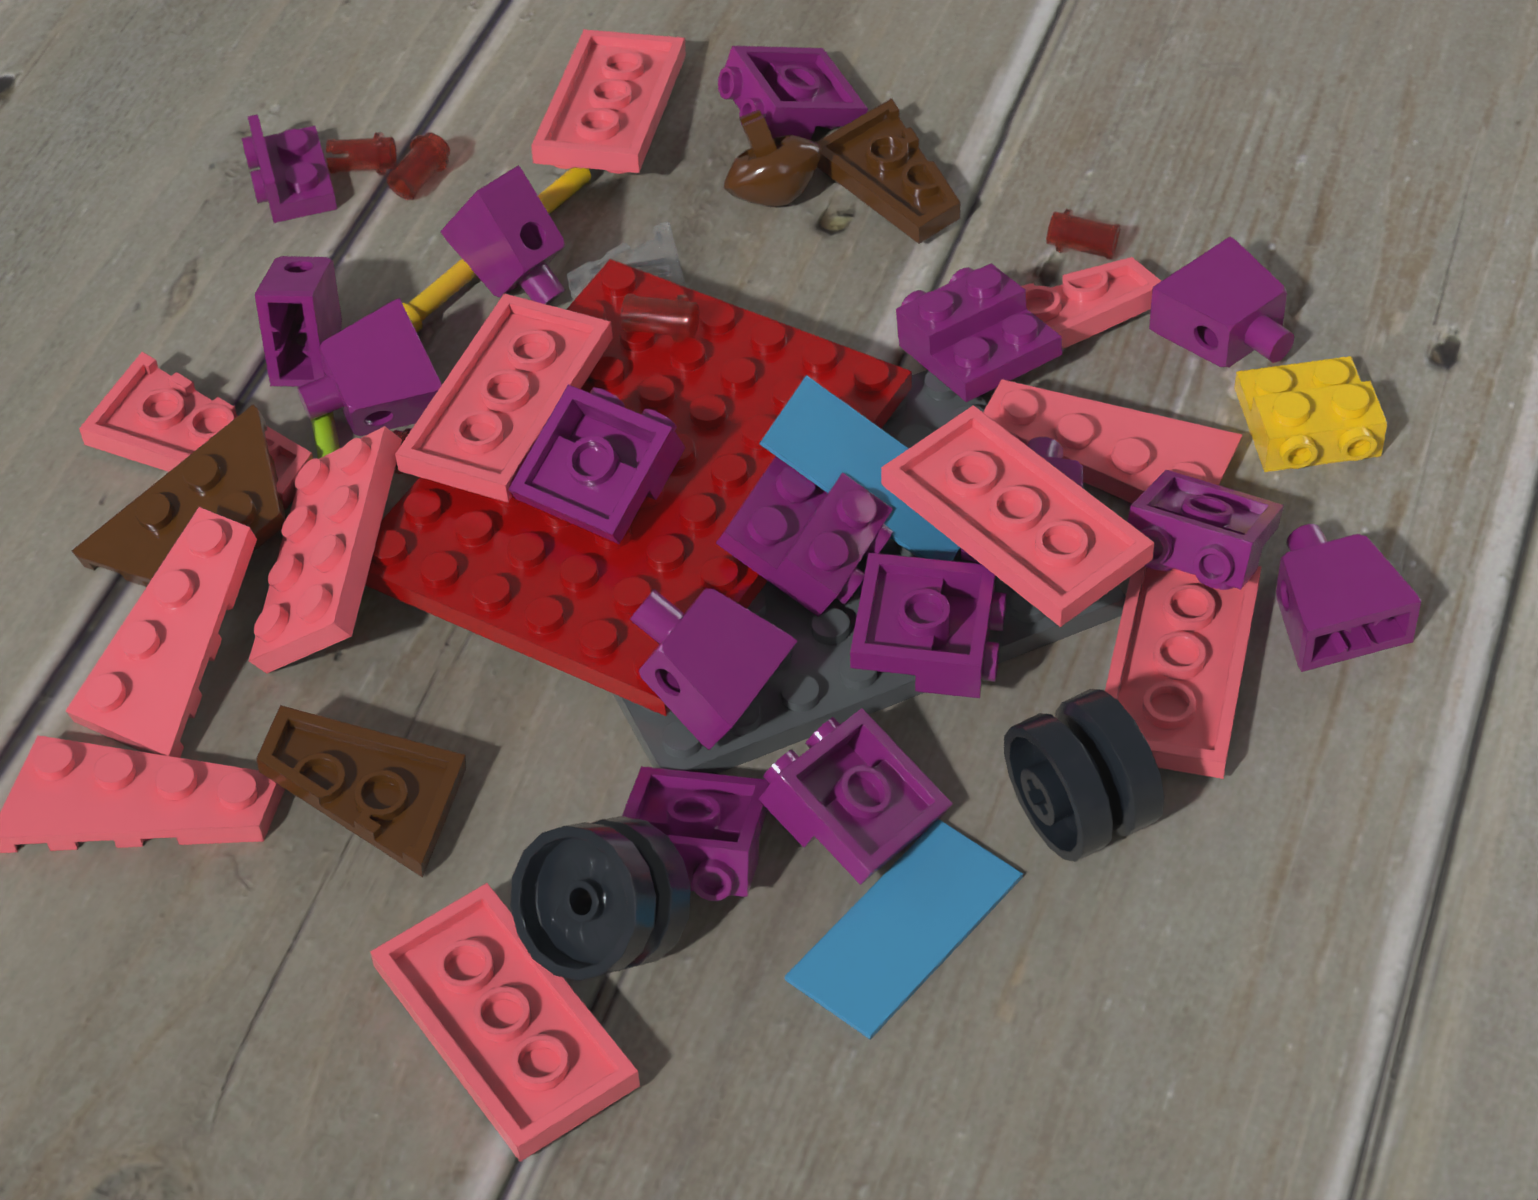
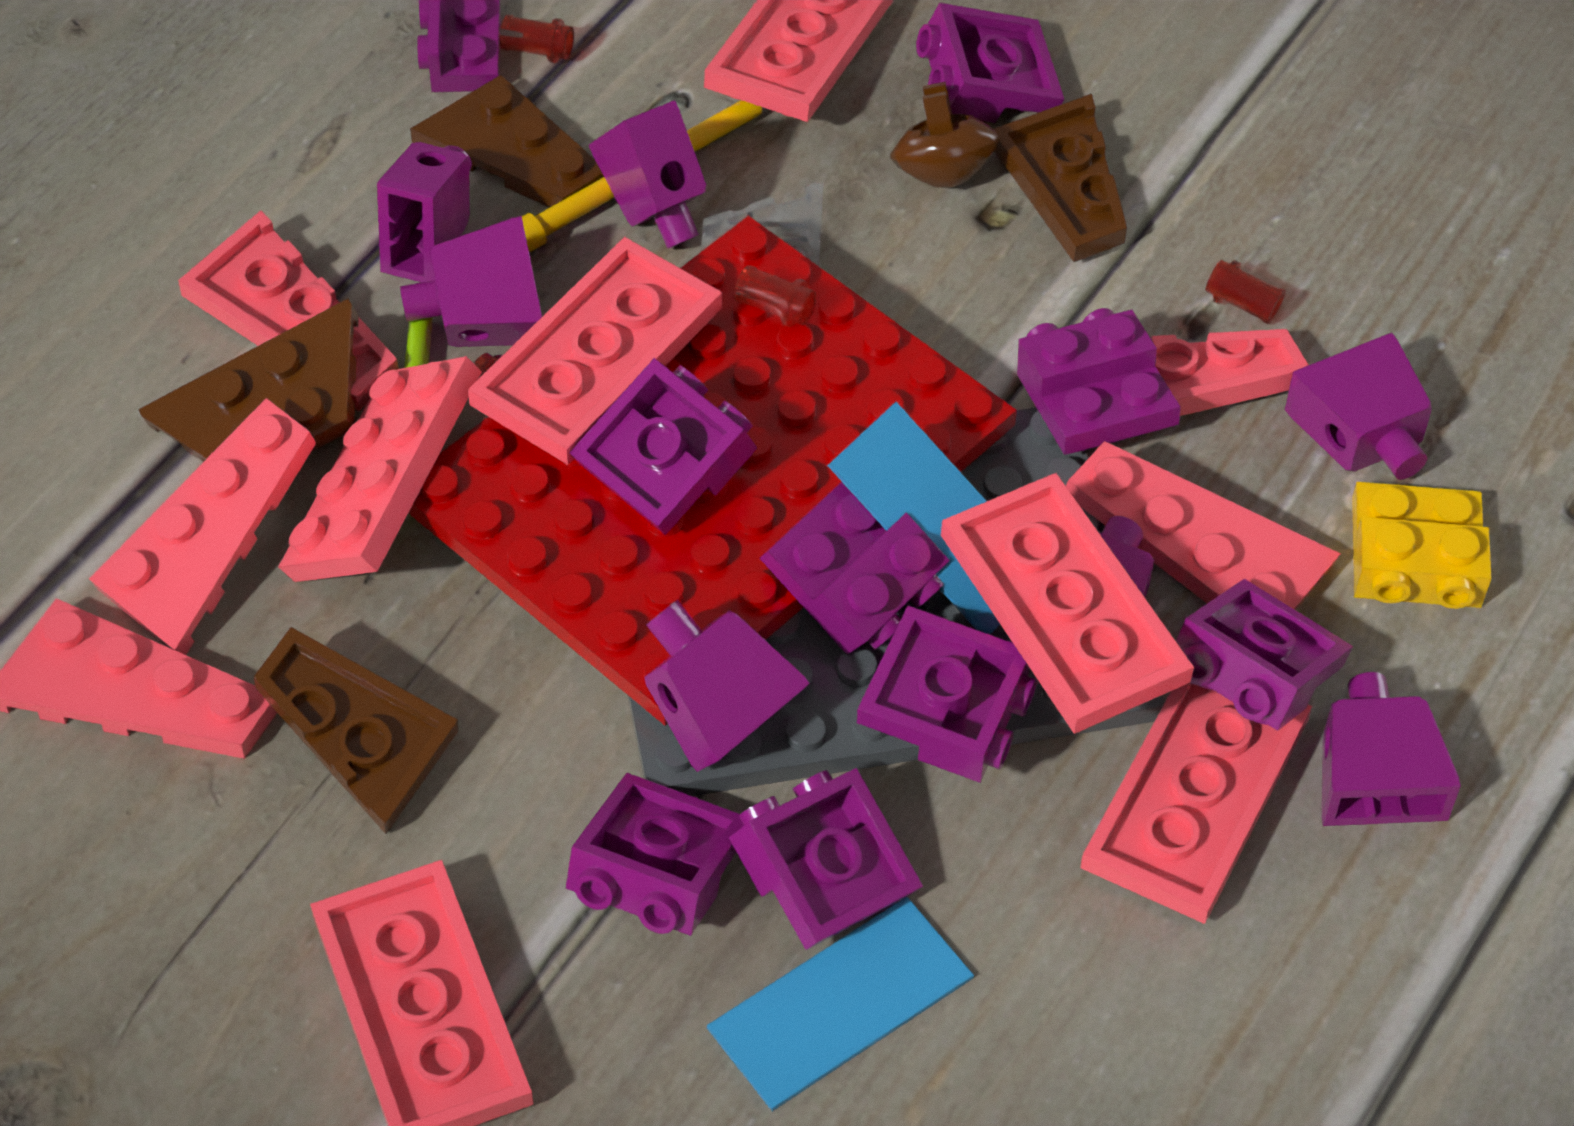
camera: 10 degrees right, 5 degrees up
clear red pin [386,132,450,200] -> none
black wheel [510,816,691,981] -> none
black wheel [1004,689,1165,862] -> none
none -> reddish brown wing [410,75,604,208]

